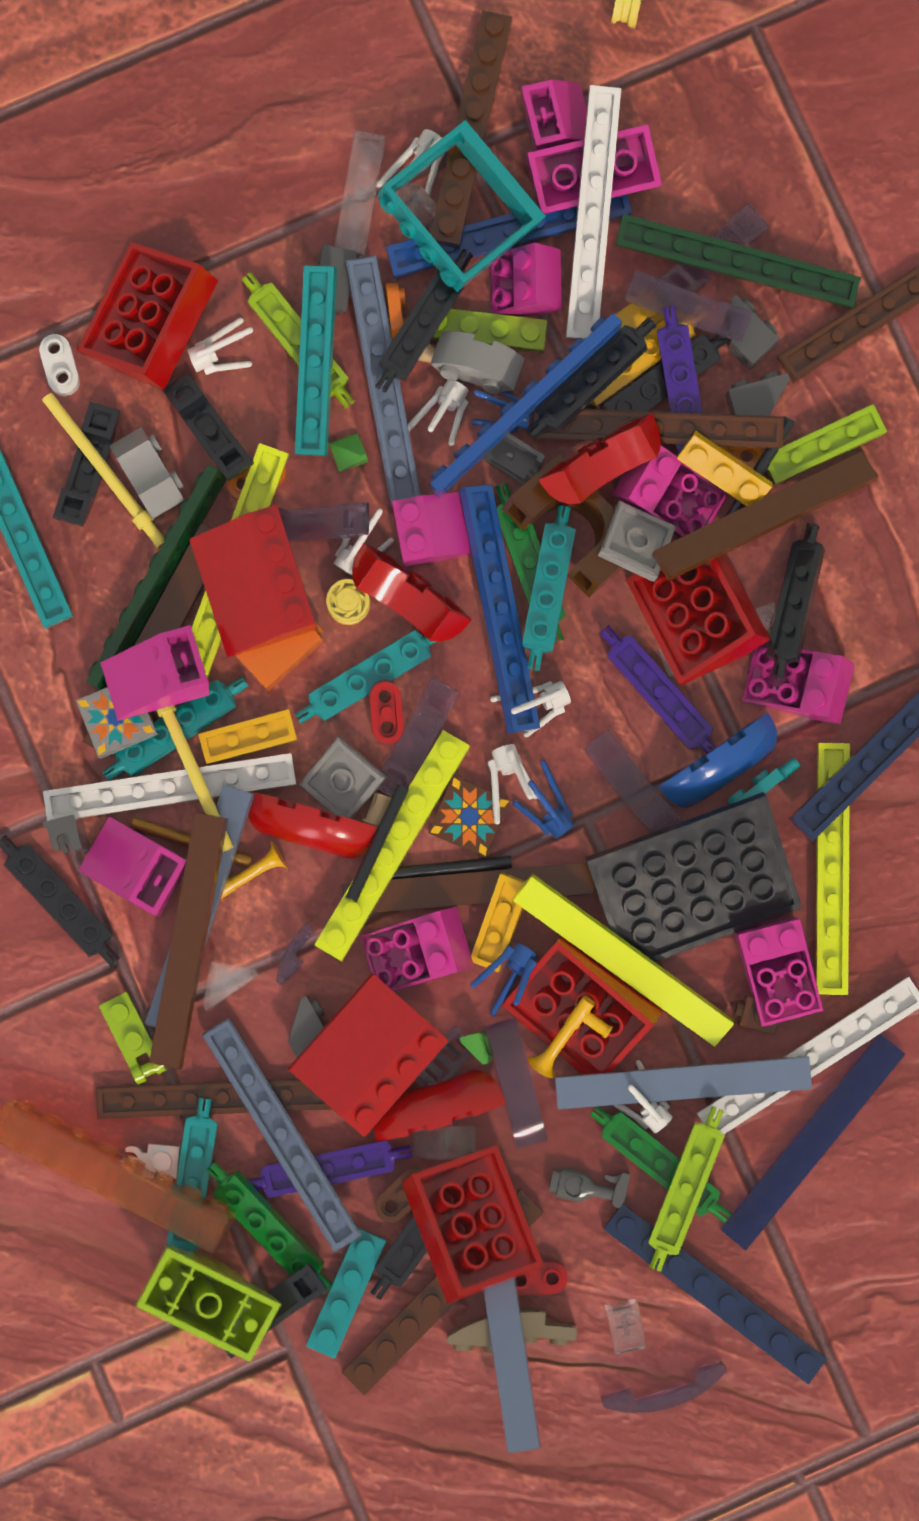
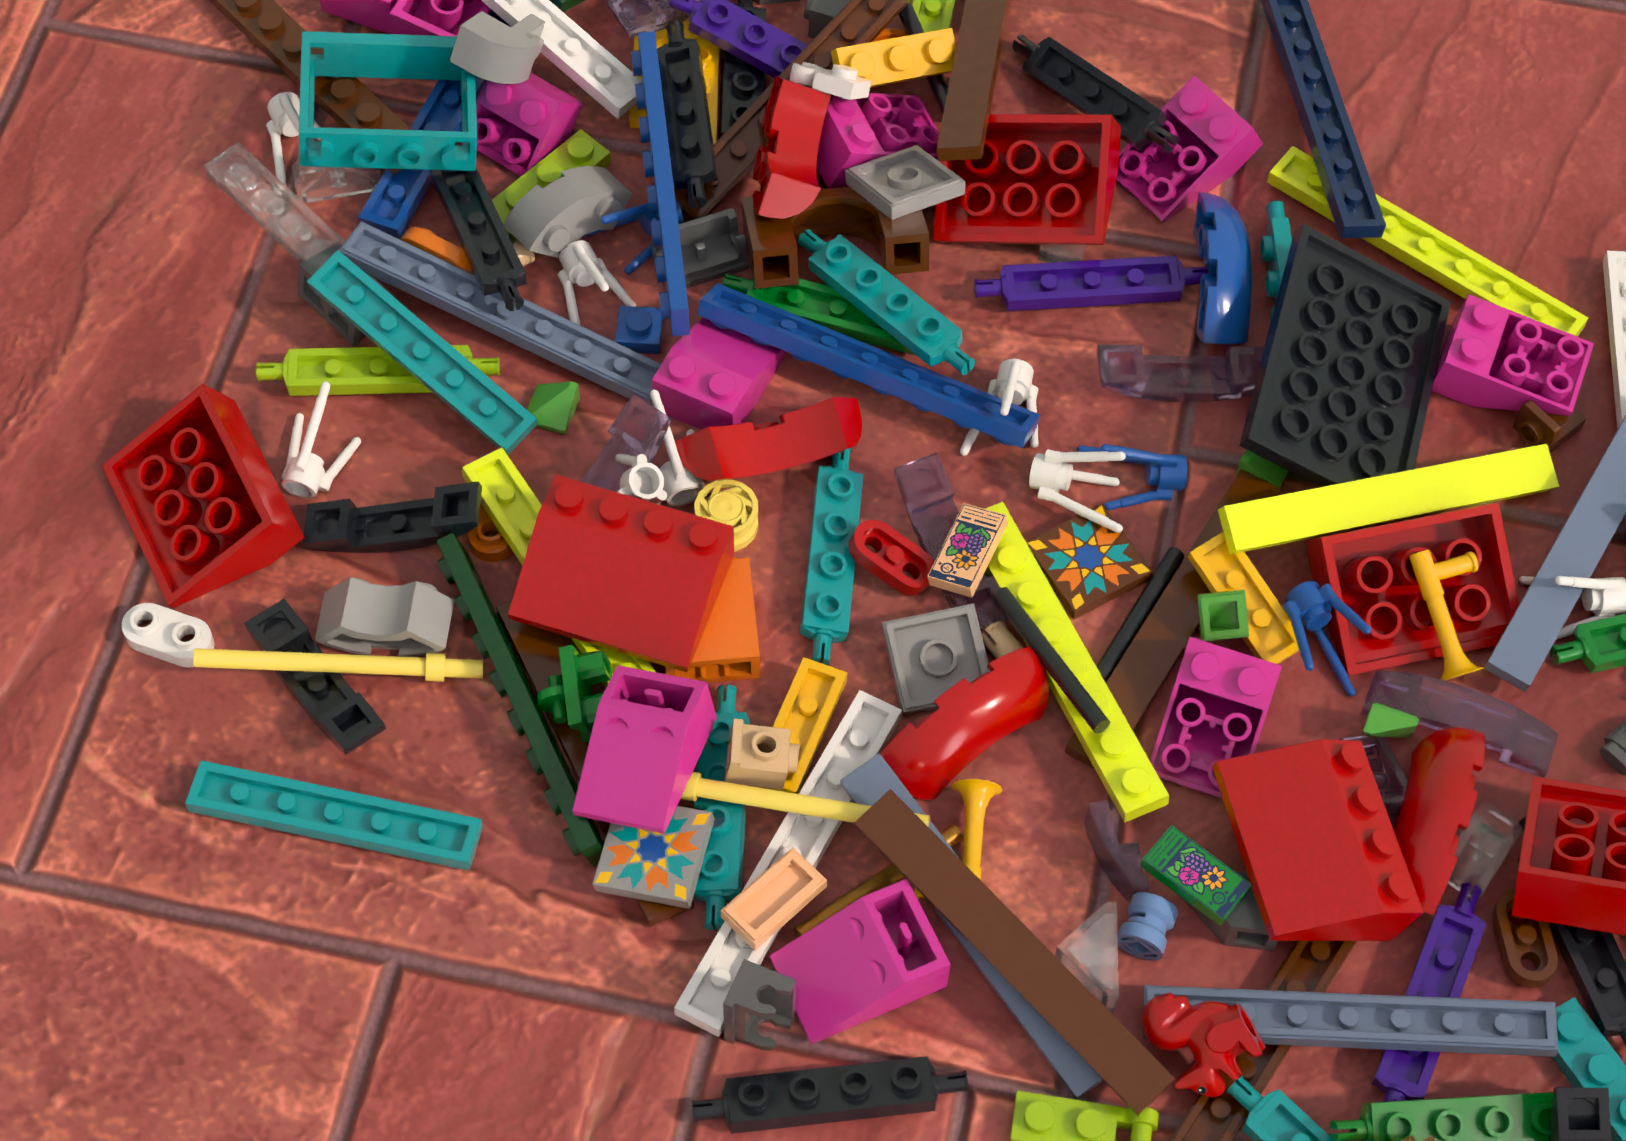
camera: 55 degrees left, 25 degrees down
none -> light grey brick [450,11,546,84]
none -> green hips [536,644,612,743]
none -> blue plate [615,306,663,354]
none -> white plant [615,454,667,505]
none -> light nougat tile [720,847,827,951]
none -> tan brick [725,718,799,790]
none -> white plate [789,62,872,100]
none -> tile [927,503,1008,598]
none -> medium blue wheel [1116,892,1179,961]
none -> tile [1140,825,1251,926]
none -> red animal [1141,992,1266,1097]
none -> bright green slope [1197,589,1249,641]

